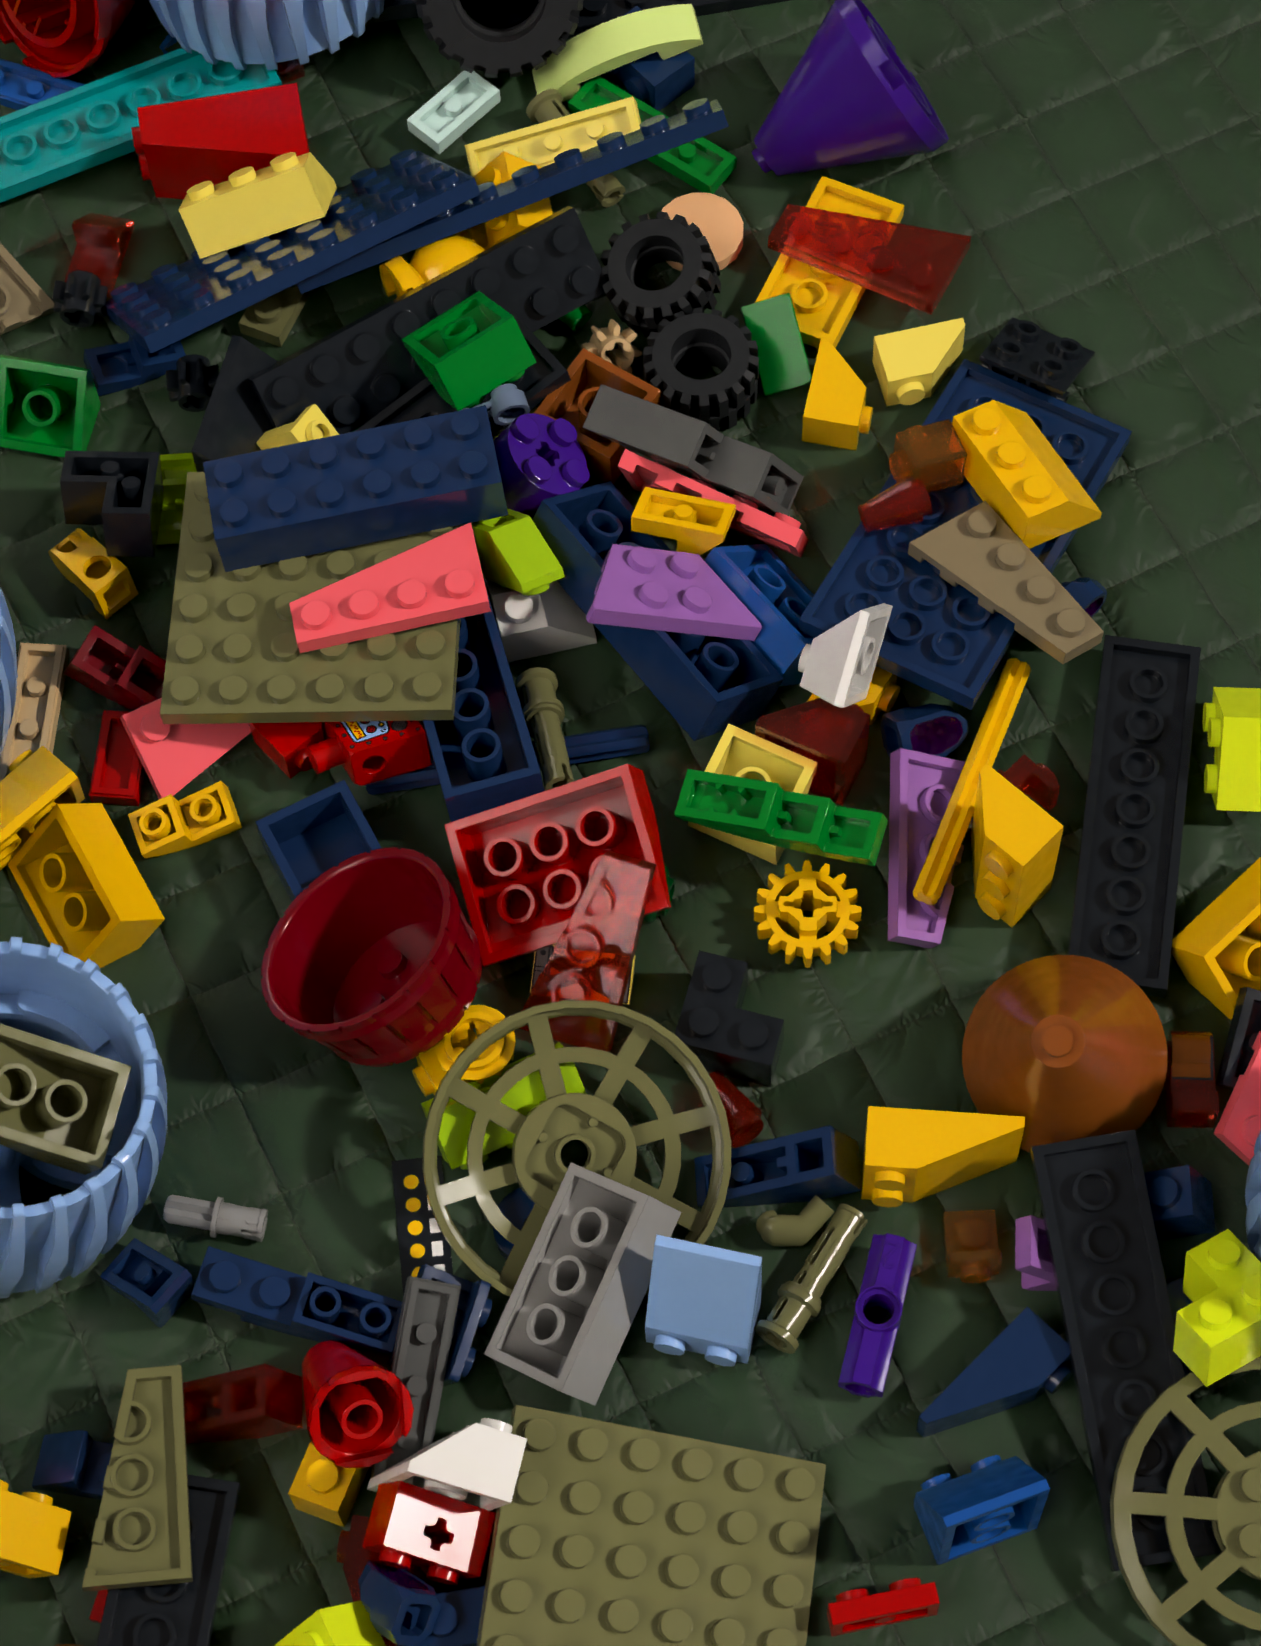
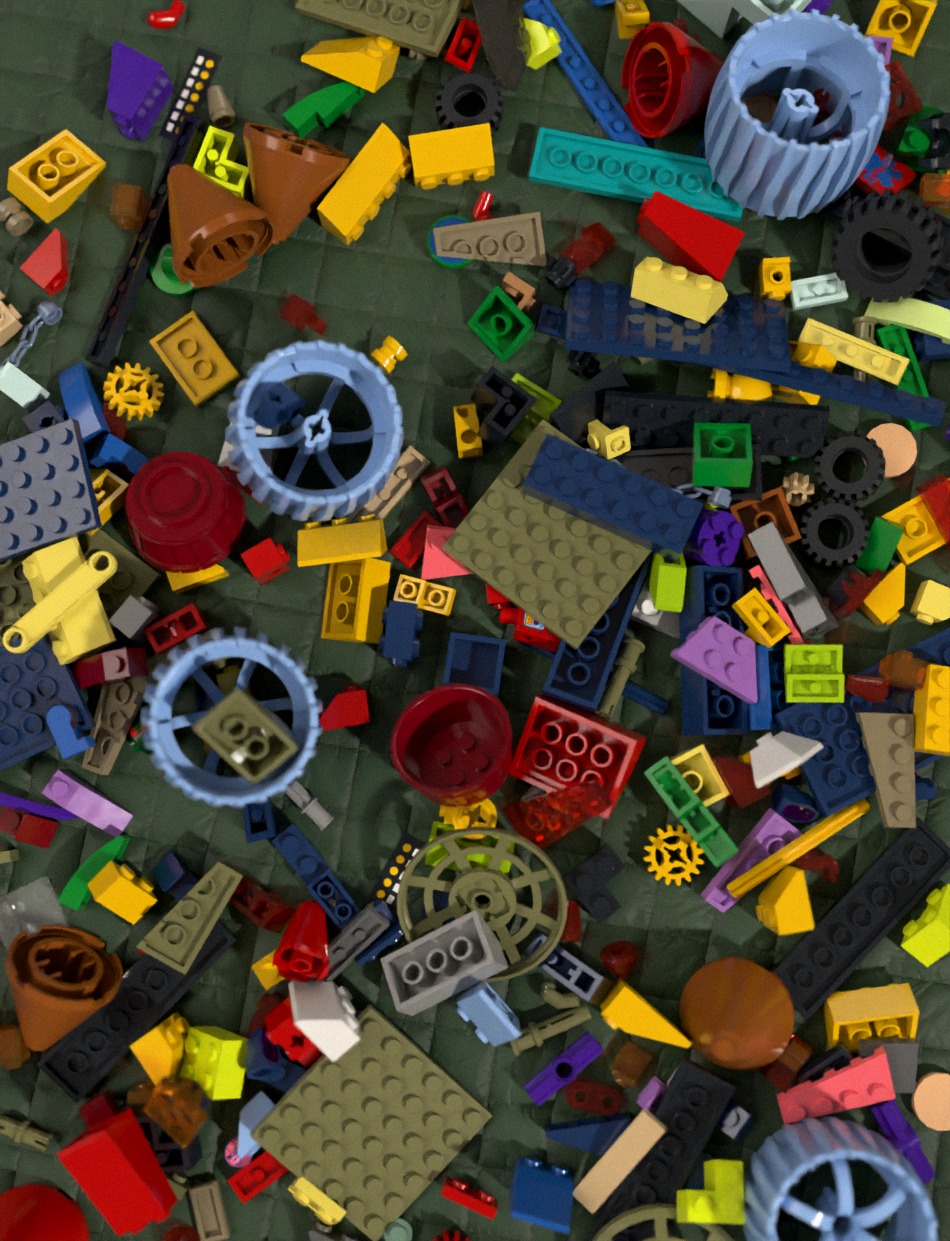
camera: 35 degrees right, 20 degrees up
coral wing [289,522,491,653] -> none
none -> red slope [318,686,372,731]
none -> dark blue brick [379,601,424,667]
none -> medium nougat bracket [502,271,537,314]
none -> clear red plate [565,1079,622,1116]
none -> tan tile [573,1108,667,1214]
none -> clear red brick [600,941,639,979]
none -> yellow brick [758,257,791,301]
none -> lime slope [784,644,844,702]
none -> clear red piece [823,563,885,621]

